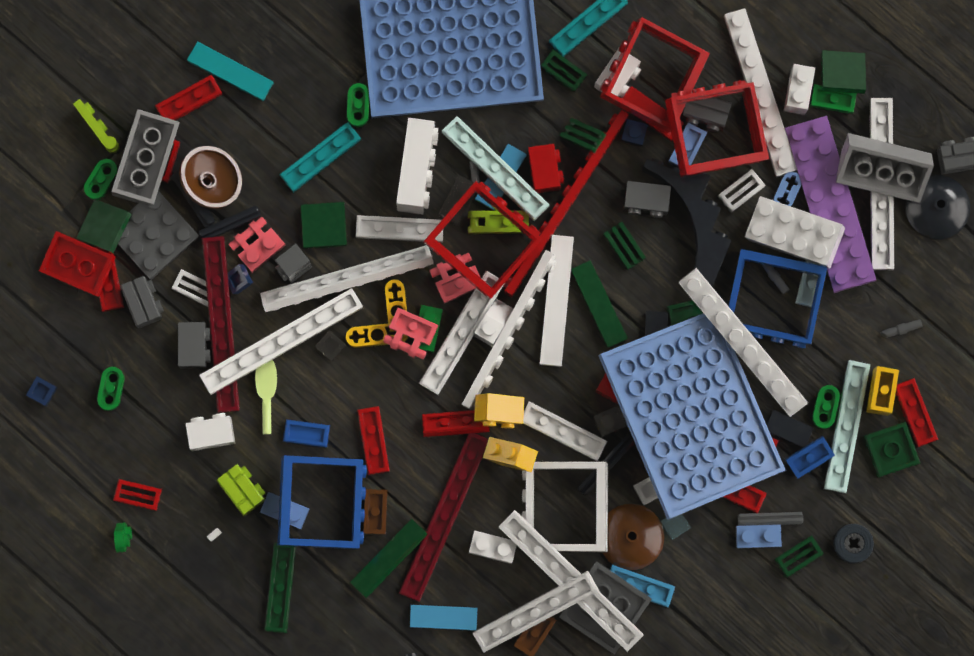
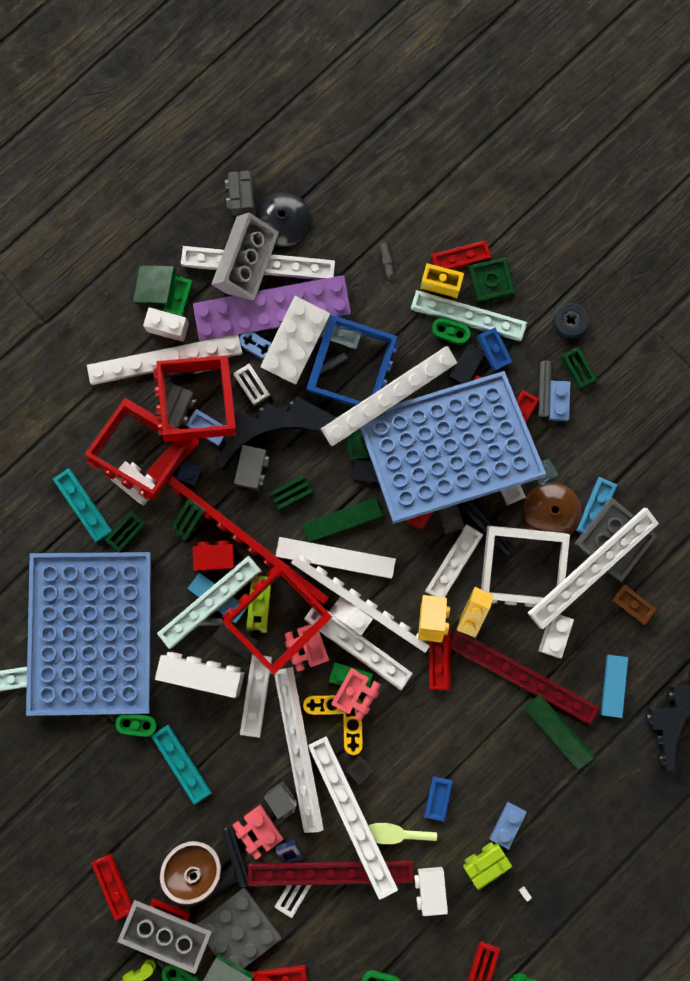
camera: 80 degrees left, 0 degrees up
dark grey brick [120,276,164,328] -> none
dark grey brick [178,322,211,369] -> none
teal tile [187,41,273,101] -> none
dark green tile [264,542,296,633] -> none
blue window [277,455,367,549] -> none
dark green tile [301,202,347,249] -> none
red tile [357,406,390,475] -> none
reddish brown plate [363,489,388,535] -> none
white tile [473,571,599,653] -> none

